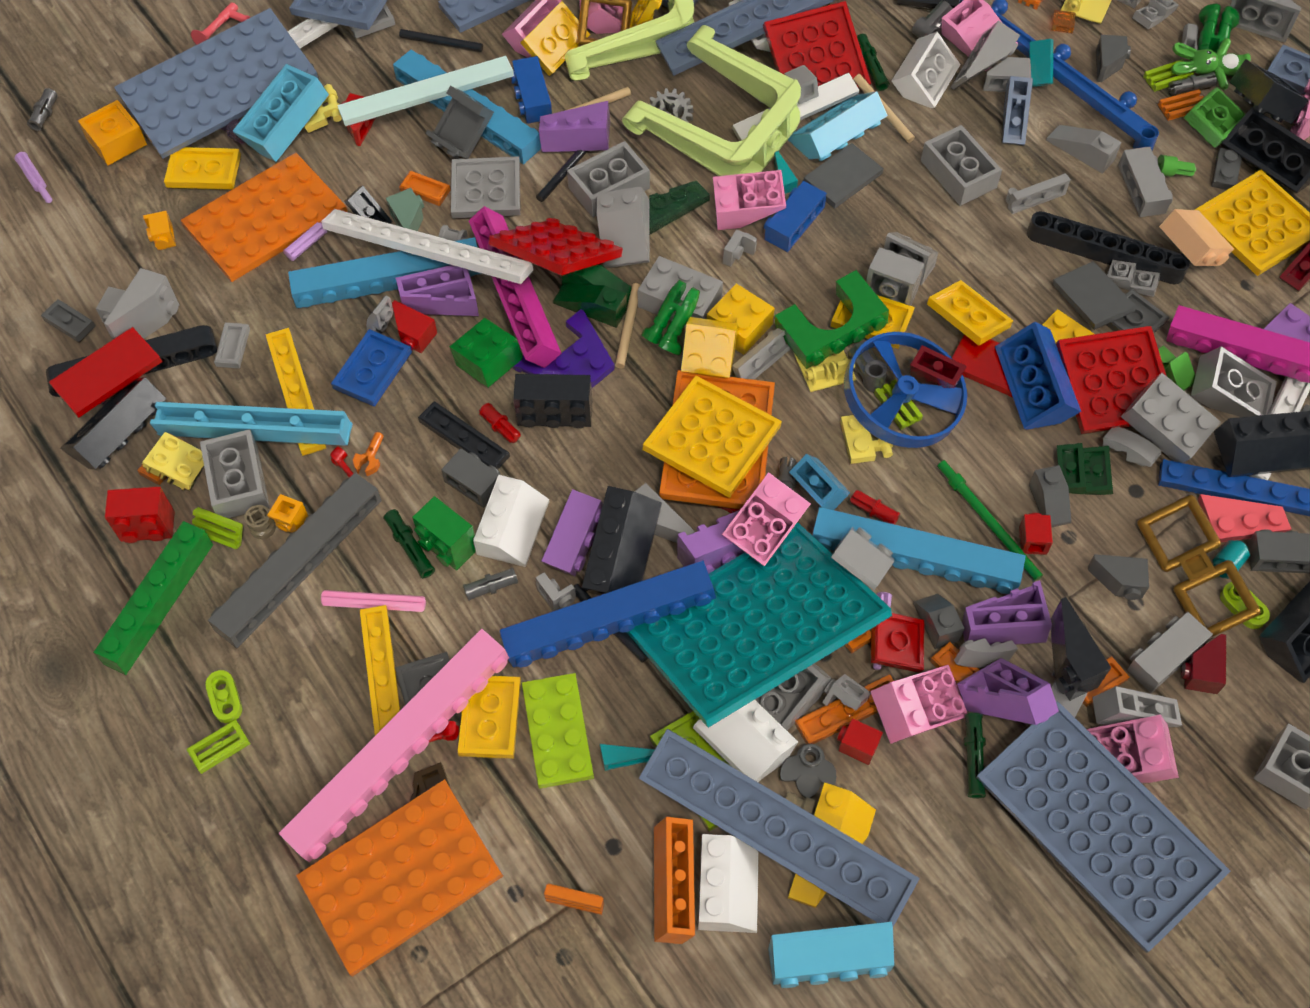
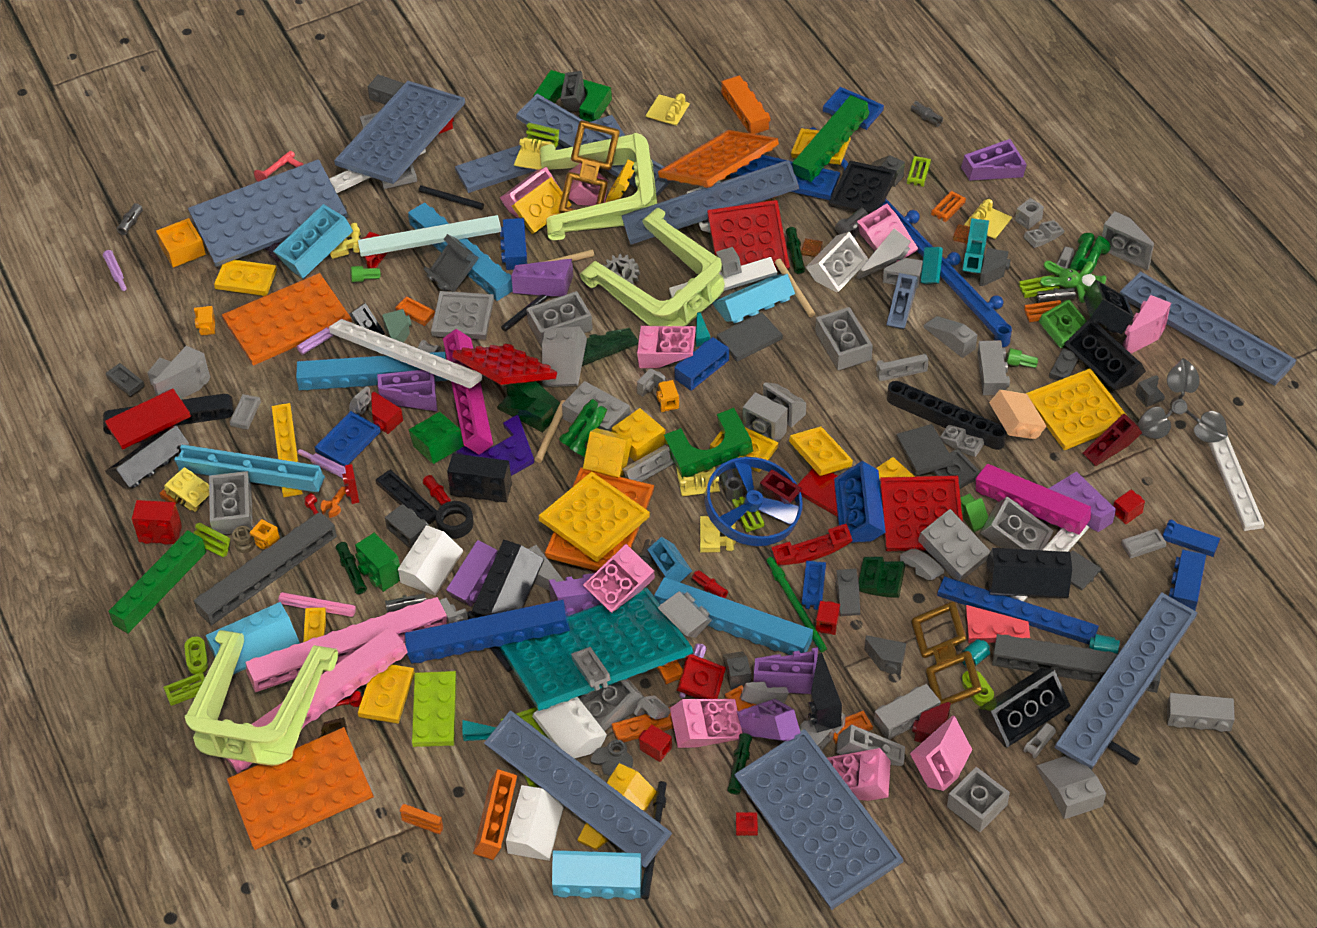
camera: 10 degrees right, 10 degrees down
none -> yellowish green piece [185,630,338,765]
none -> medium azure slope [206,602,300,674]
none -> bright pink brick [246,597,447,693]
none -> lavender axle [298,449,346,478]
none -> red plate [342,464,359,504]
none -> bright green piece [350,266,381,282]
none -> black tyre [436,501,474,539]
none -> light grey hinge [571,647,610,691]
none -> black bar [640,781,667,900]
none -> light orange brick [656,380,679,412]
none -> red plate [736,812,758,836]
none -> red slope [771,523,853,565]
none -> clear orange tile [801,238,823,257]
none -> blue hinge [802,561,826,610]
none -> bright pink slope [910,716,972,791]
none -> teal arch [963,218,989,273]

